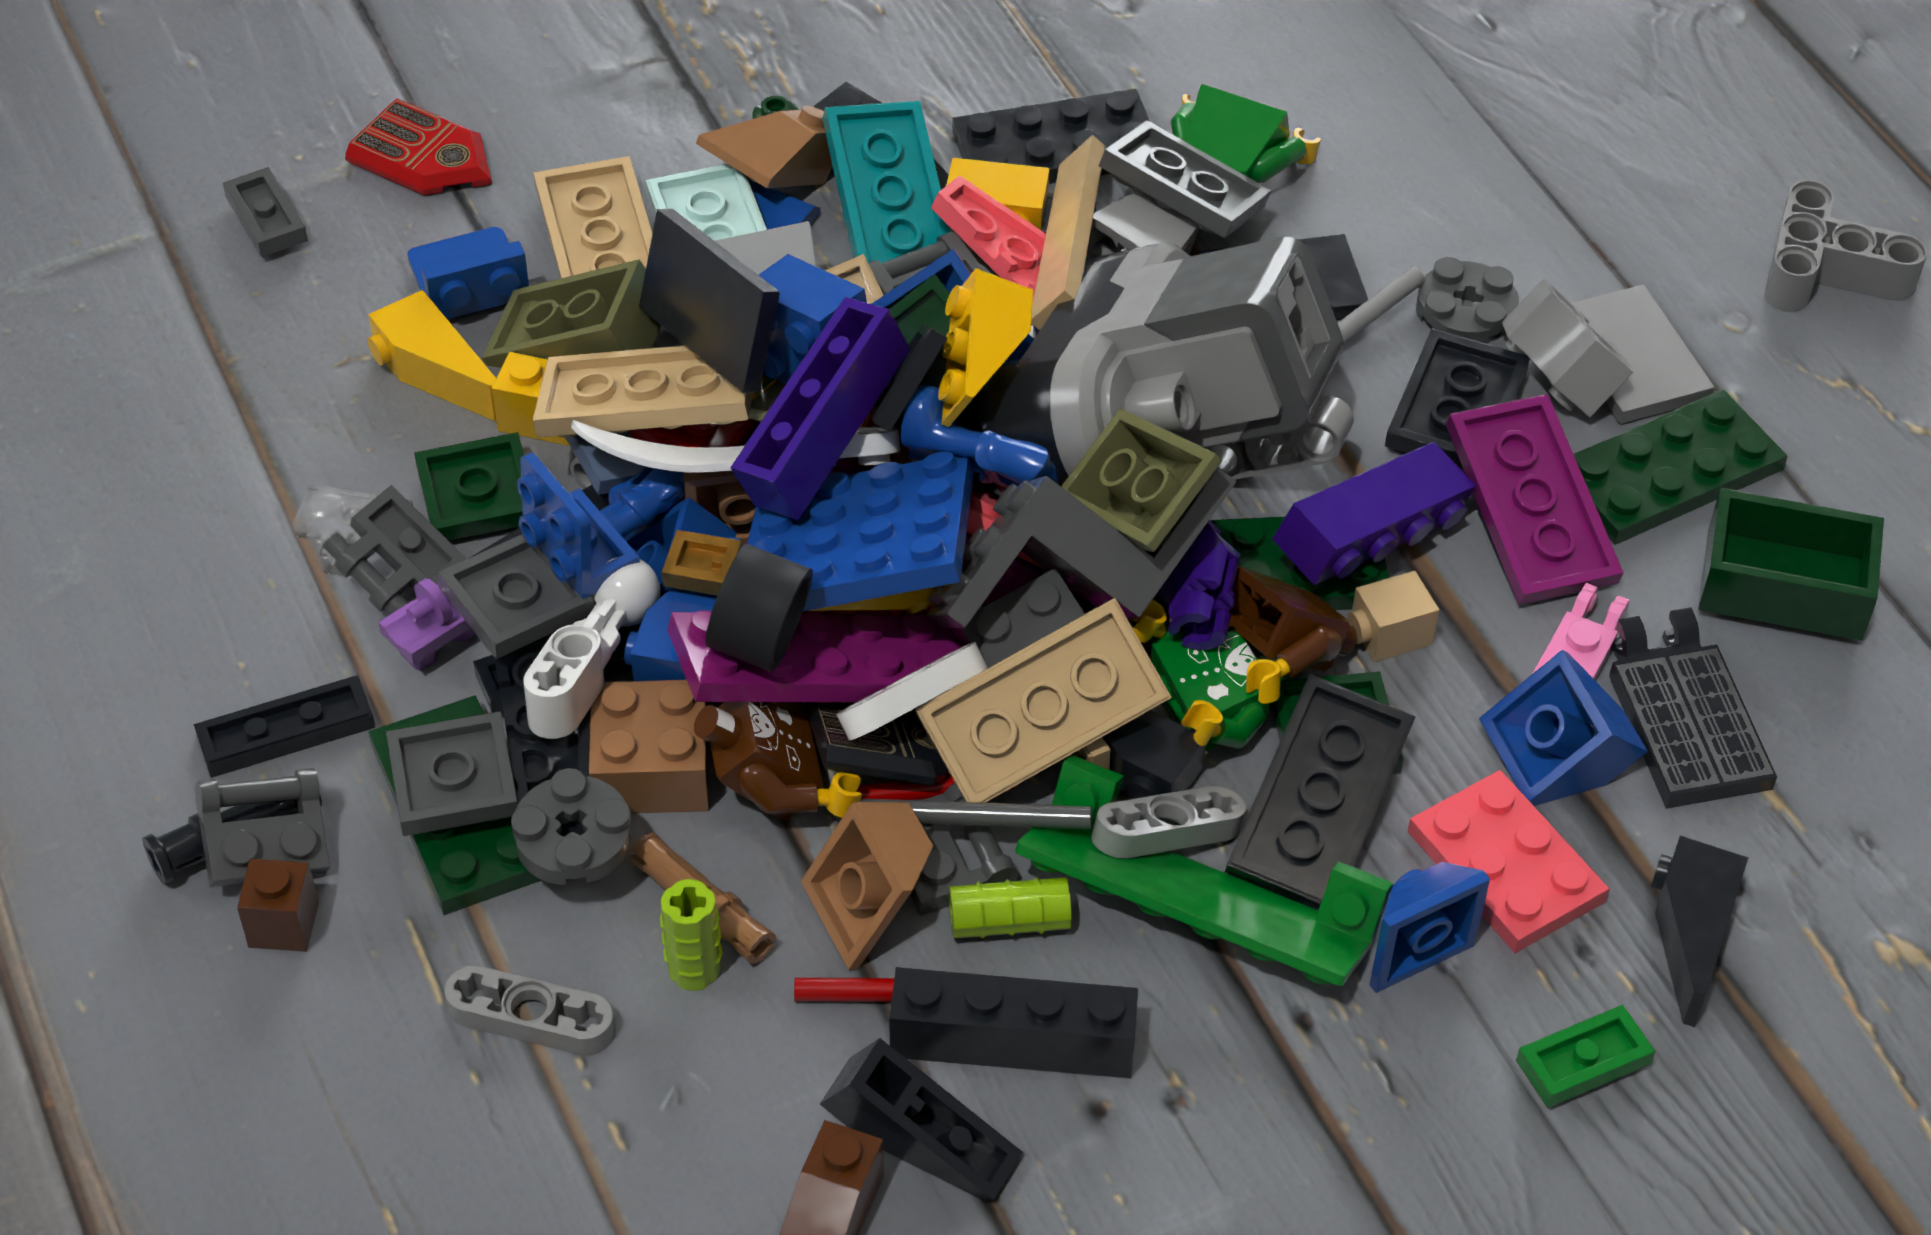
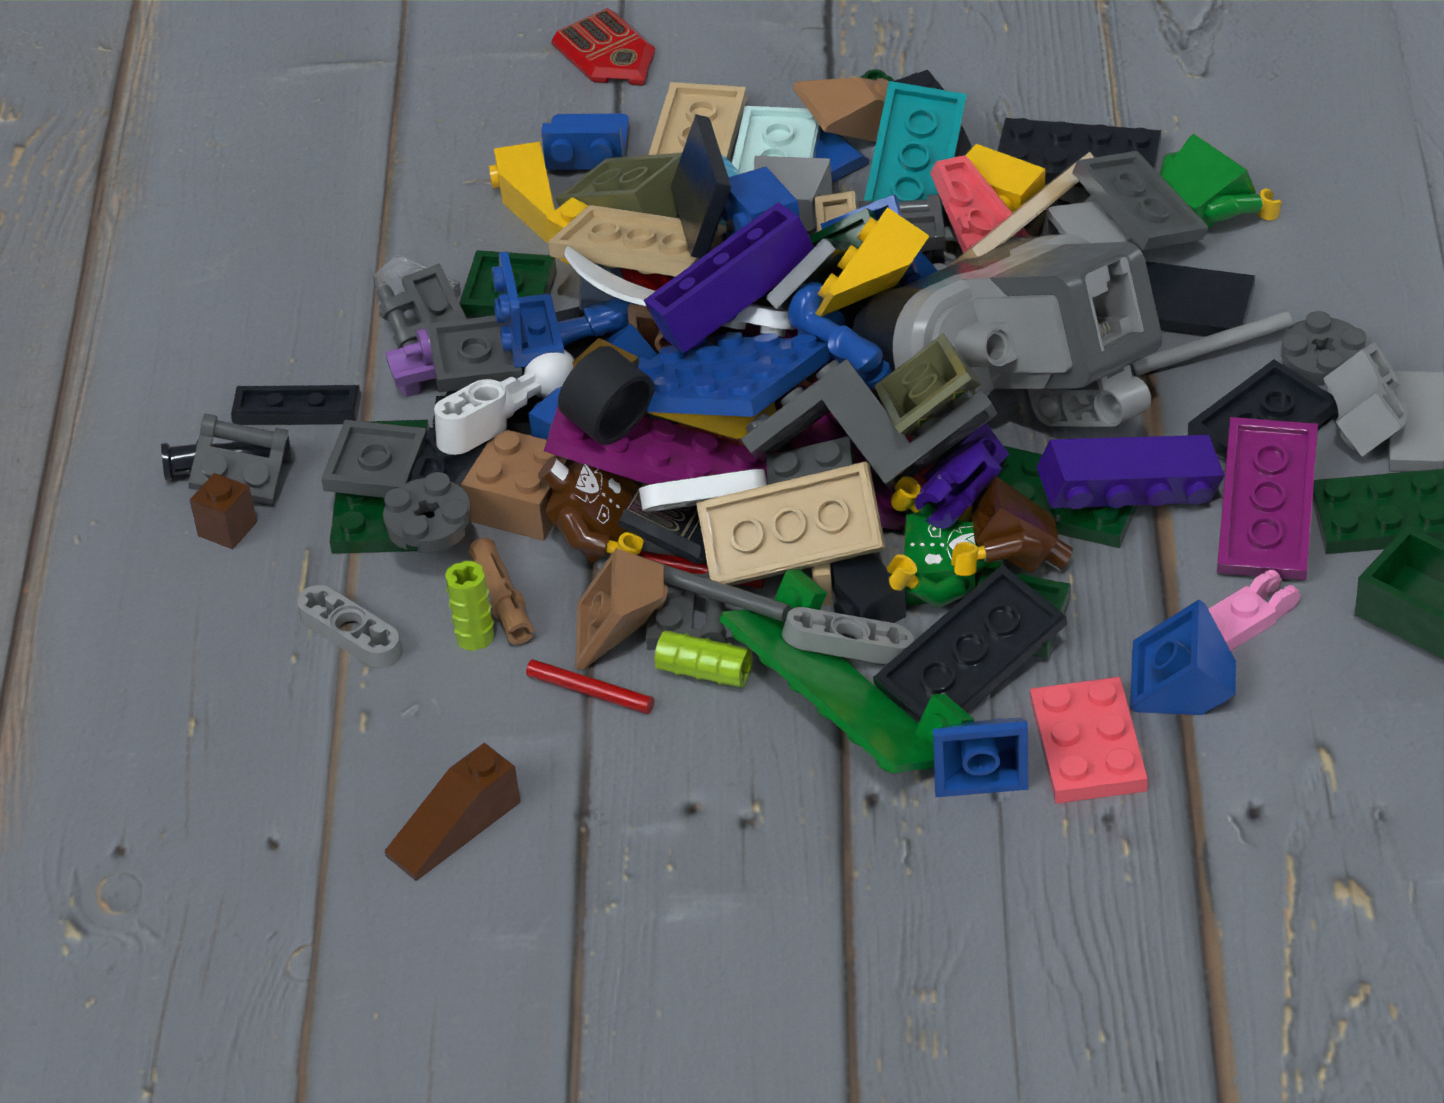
camera: 30 degrees right, 5 degrees down
dark grey plate [223,167,308,257] -> none
black slope [820,1038,1023,1203] -> none
black brick [889,967,1138,1079] -> none
tan brick [1347,571,1439,662] -> none
green plate [1516,1004,1656,1108] -> none
black tile [1609,607,1777,809] -> none
black slope [1651,835,1749,1028] -> none

